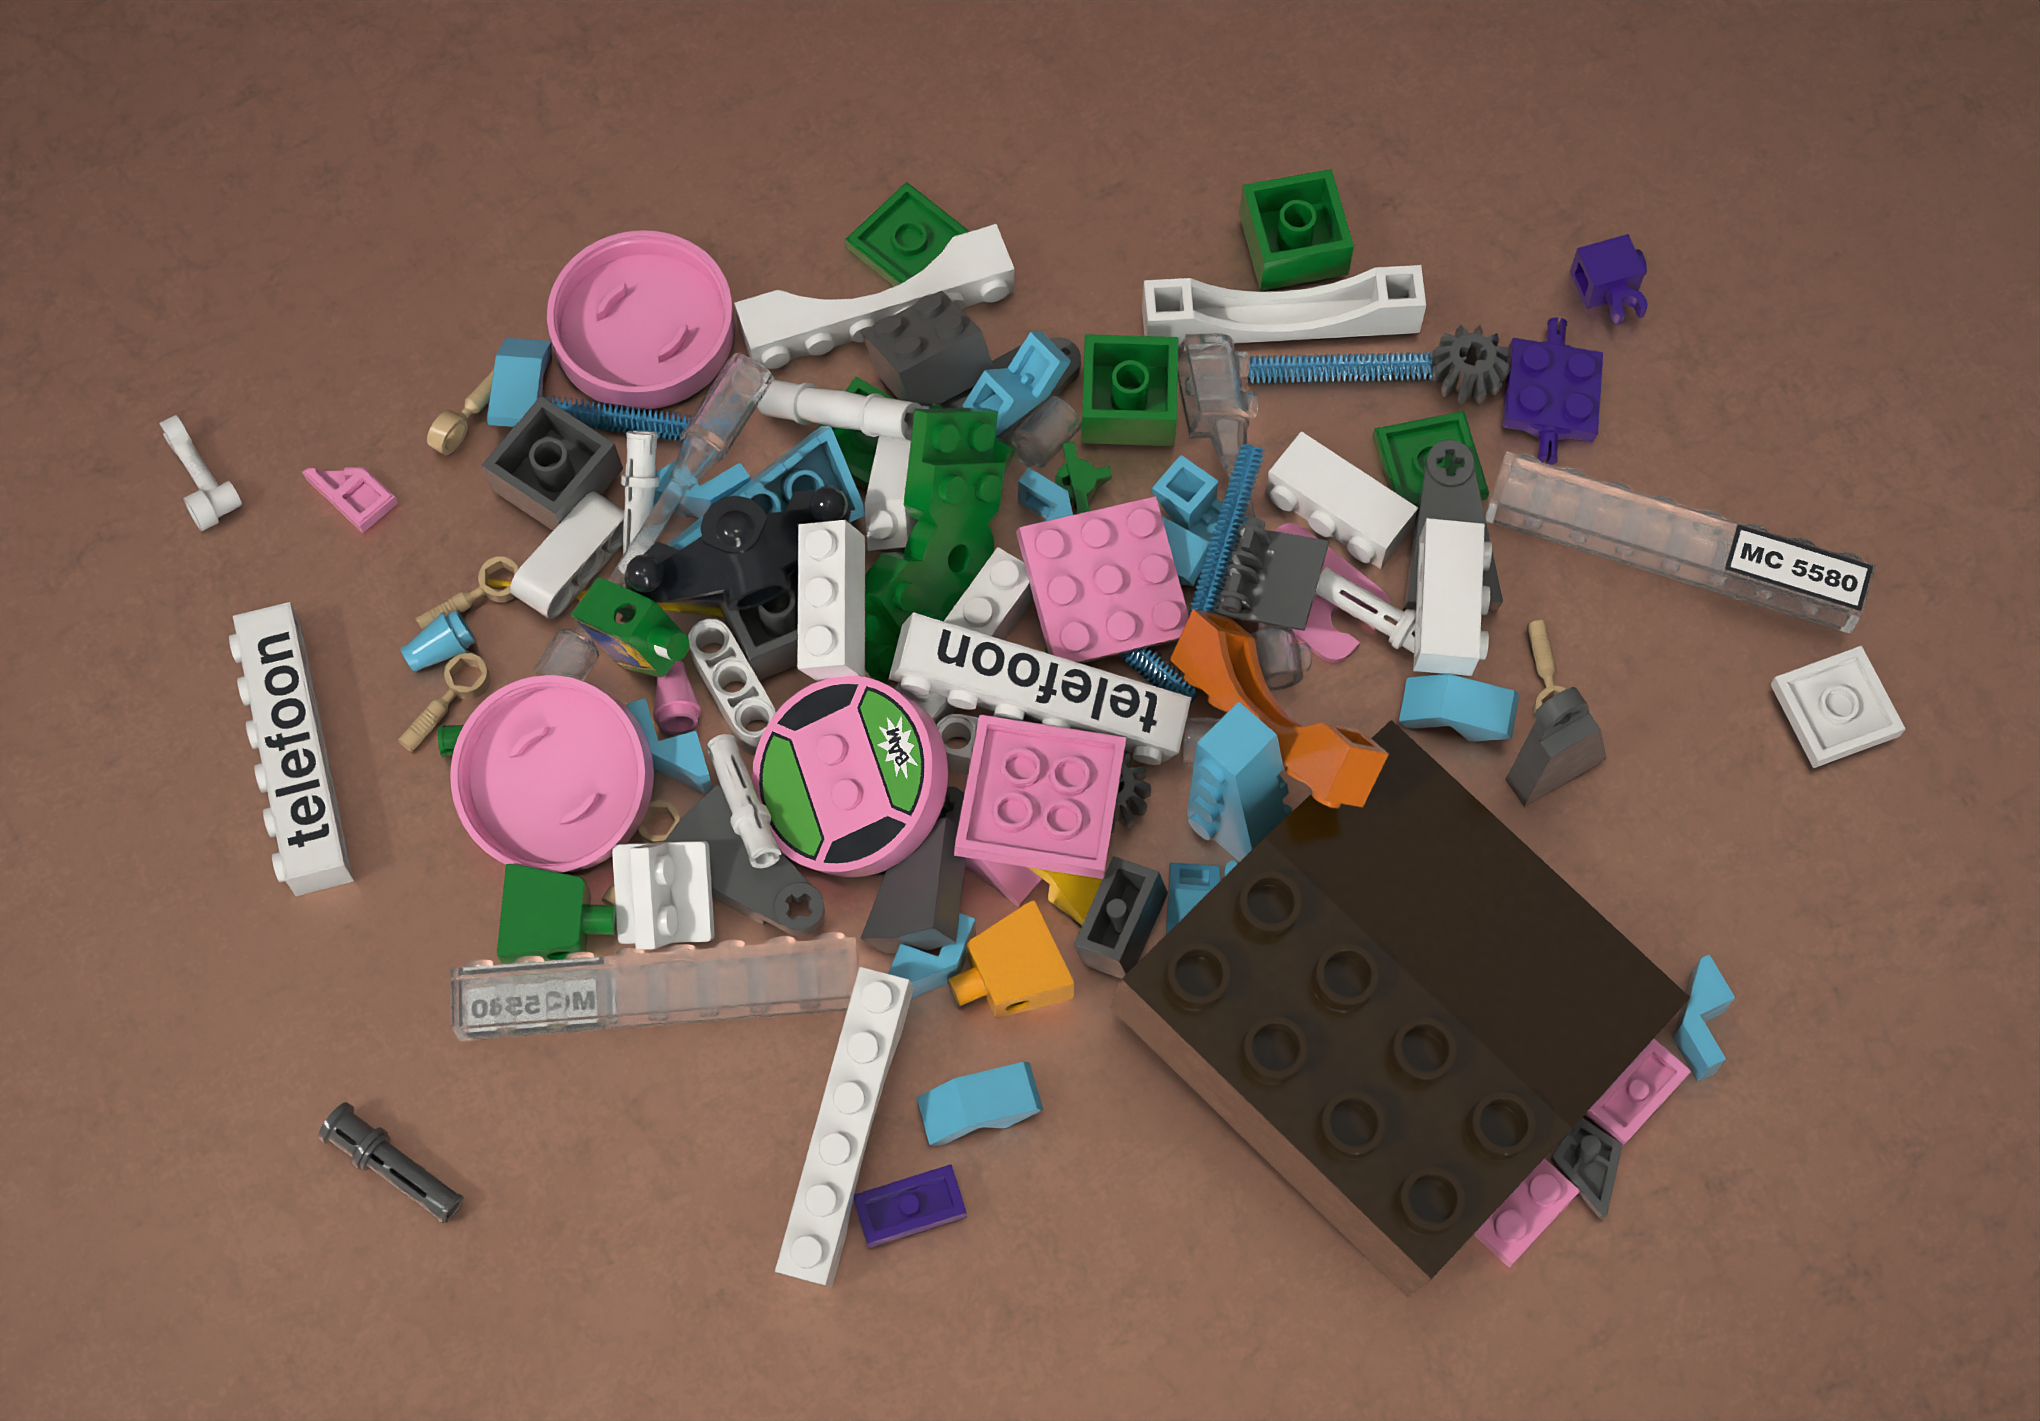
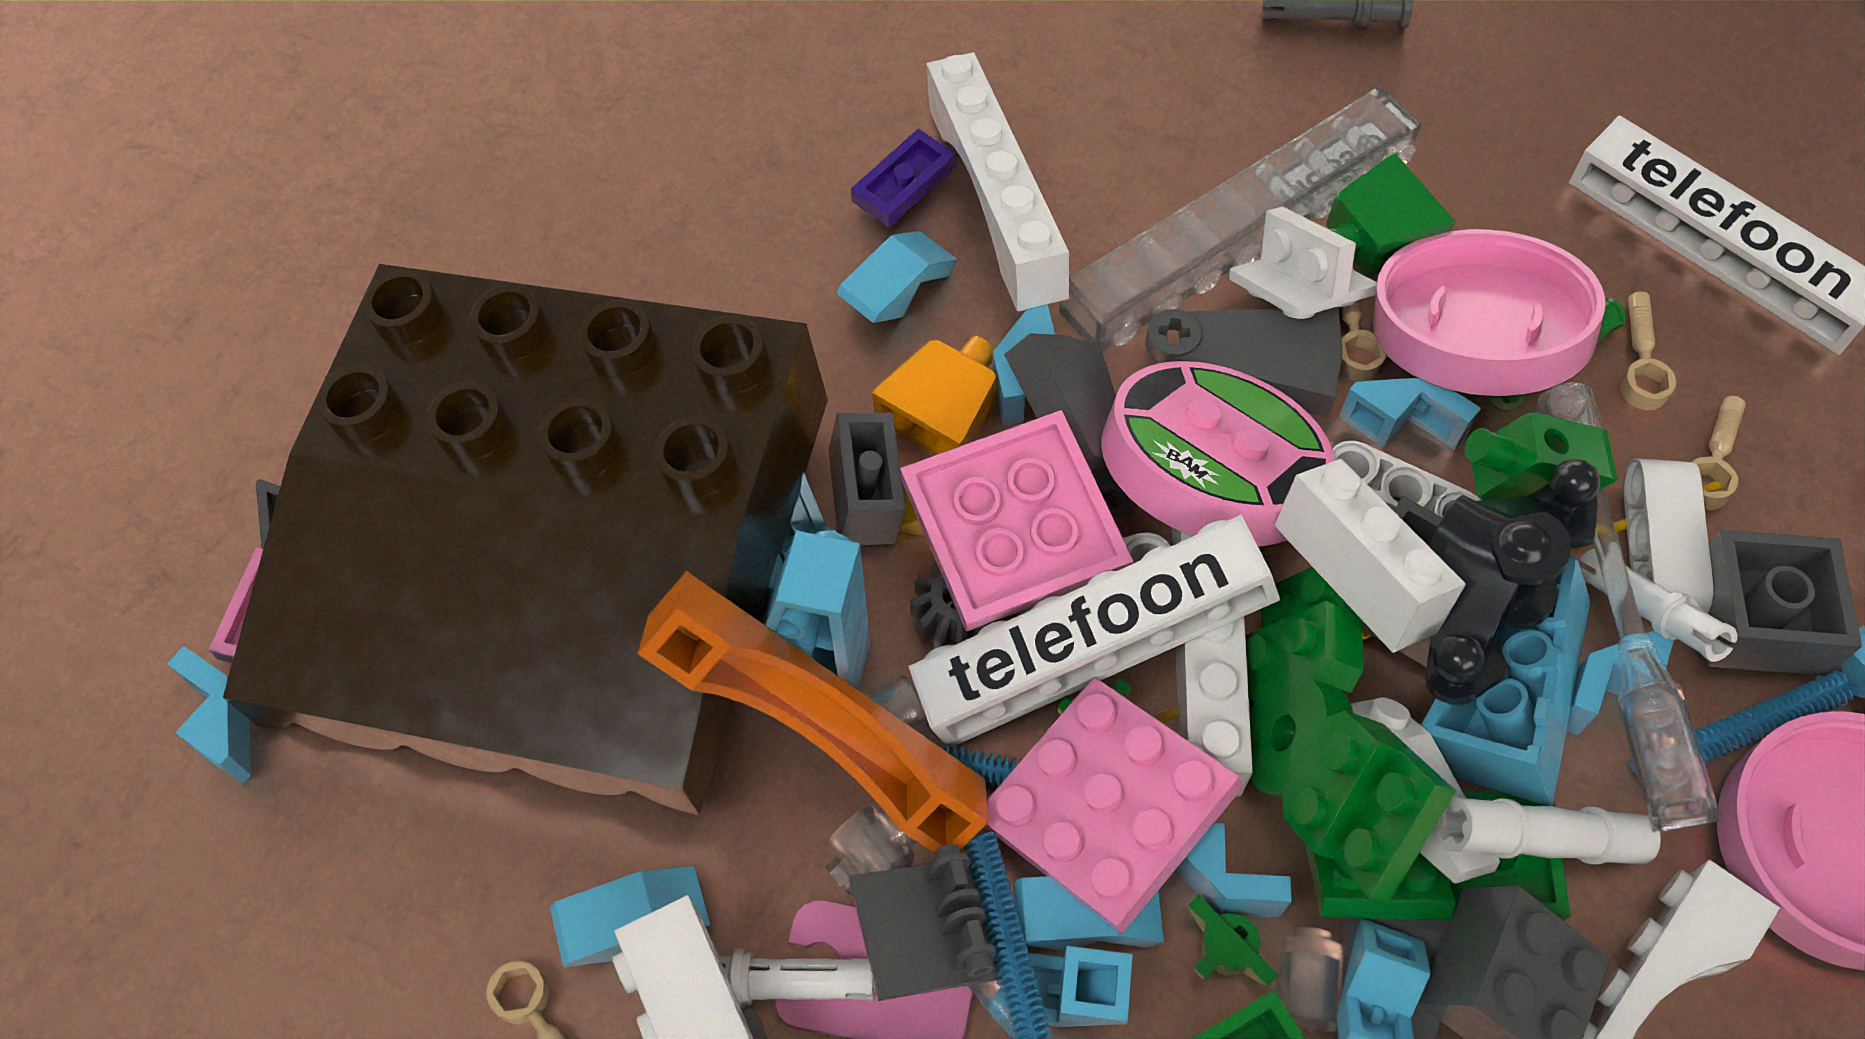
camera: 150 degrees right, 5 degrees down
medium azure cone [400,610,476,673] -> none
bright pink cone [653,661,701,735] -> none
white pin [706,734,781,868] -> none
dark grey piece [1505,687,1606,807] -> none

